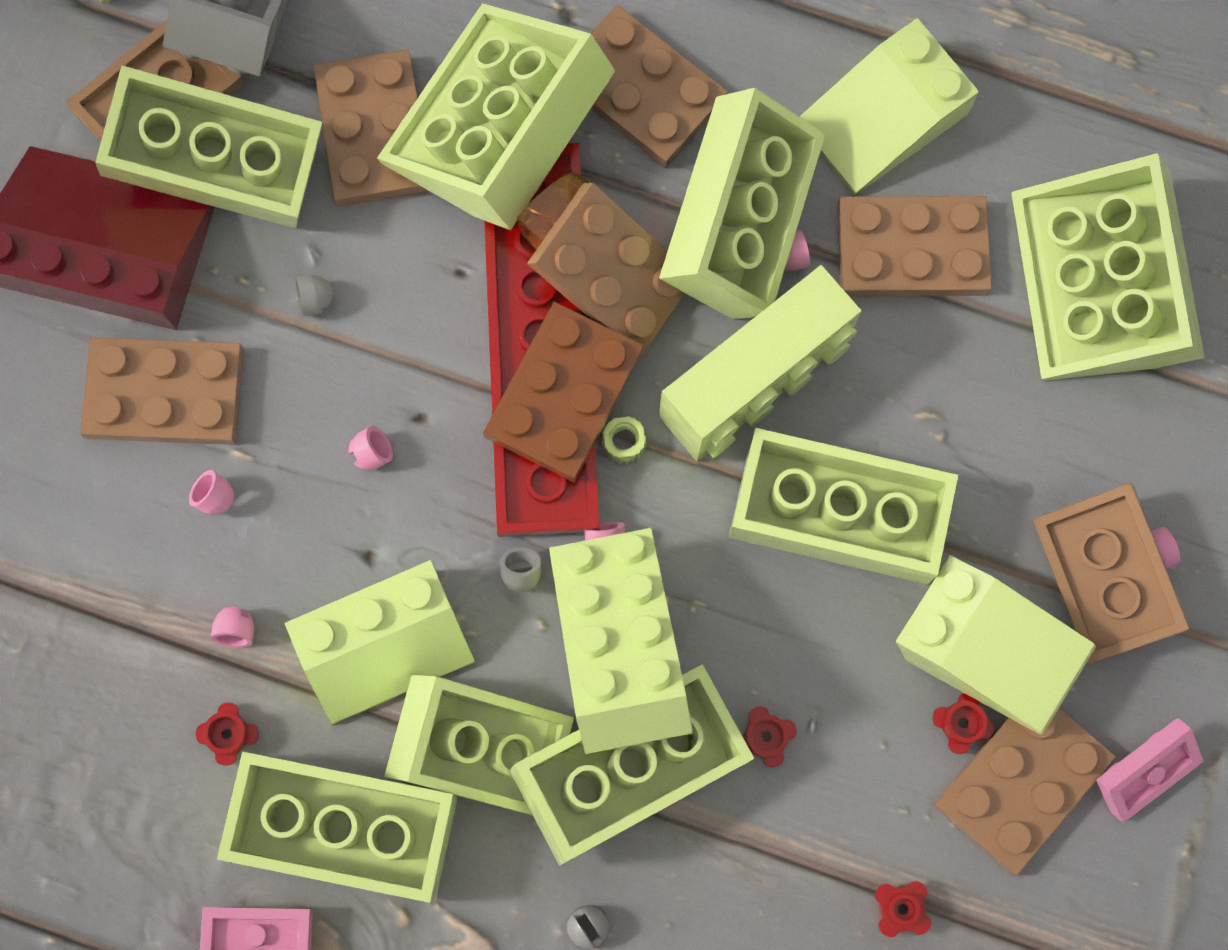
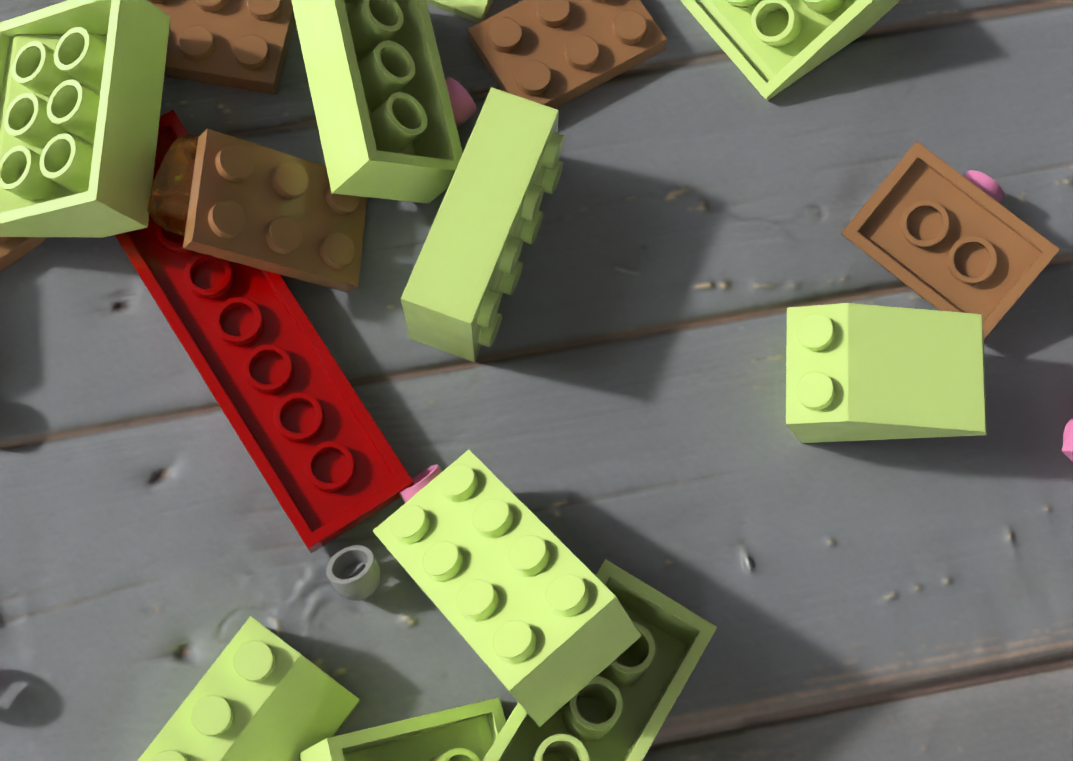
camera: 30 degrees left, 5 degrees down
bright pink hinge [348,426,393,471] -> none
dark orange plate [483,302,644,483] -> none
yellowish green axle [601,416,646,464] -> none
yellowish green brick [728,428,958,585] -> none
red plate [741,706,797,768] -> none
red plate [875,881,931,938] -> none
red plate [932,693,995,754] -> none
medium nougat plate [932,708,1116,876] -> none

